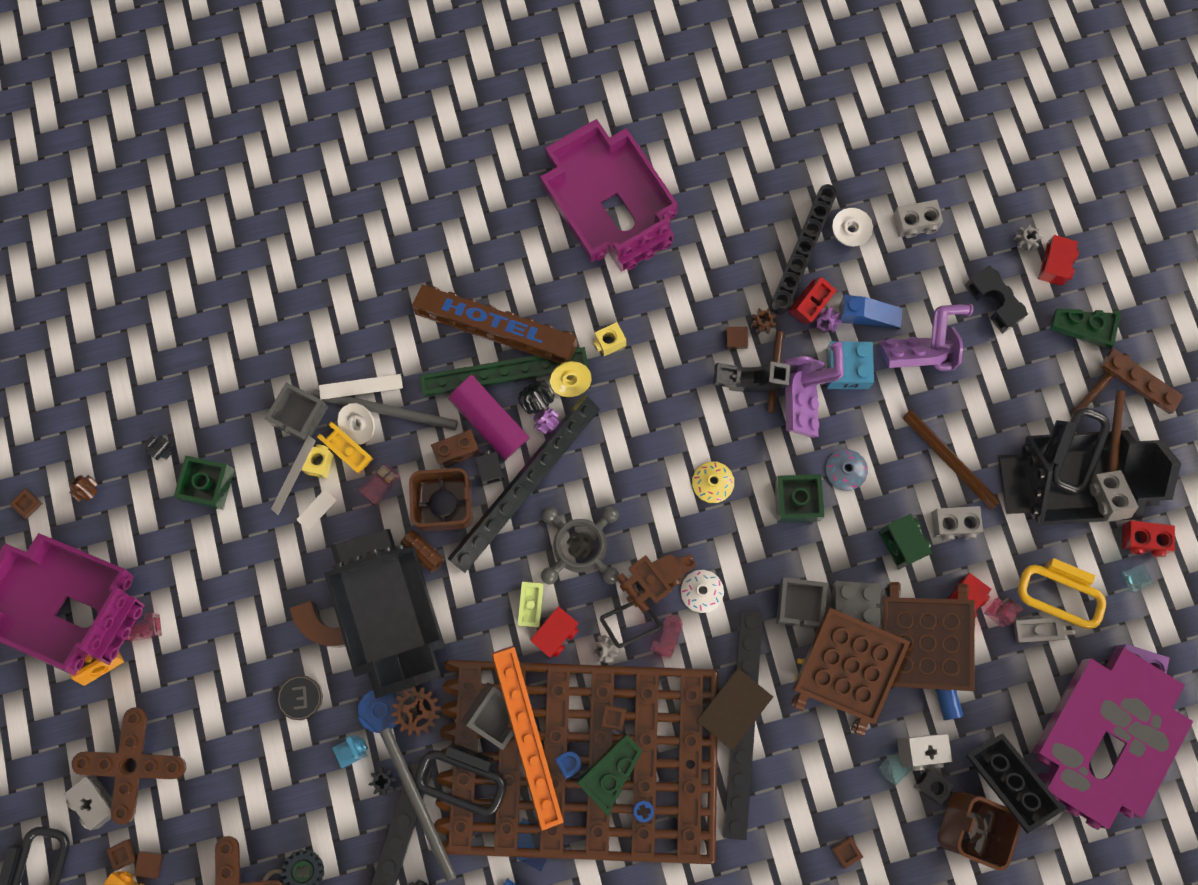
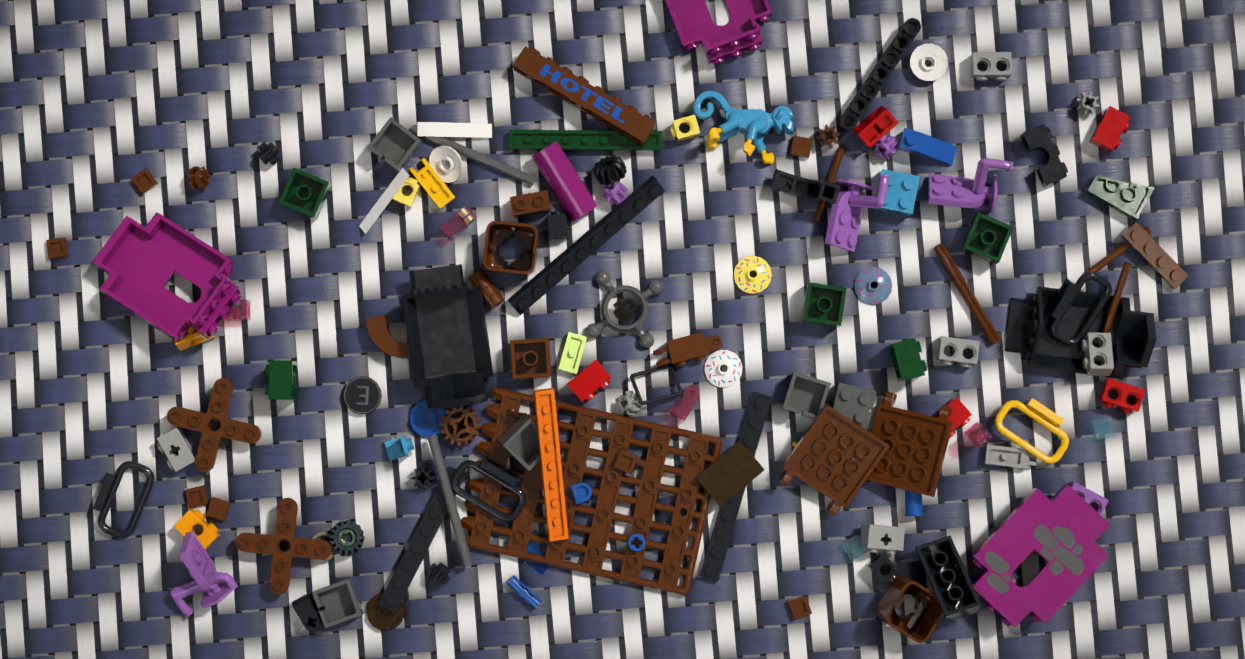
camera: 10 degrees right, 10 degrees up
white sticker [297,490,336,530] -> none
light yellow dish [550,361,592,397] -> none
dark green wing [576,733,642,816] -> none
reddish brown plate [616,555,673,613] -> none
none -> dark green brick [265,360,298,400]
none -> reddish brown brick [510,338,552,380]
none -> dark azure animal [693,91,794,164]
none -> dark green brick [960,212,1014,264]

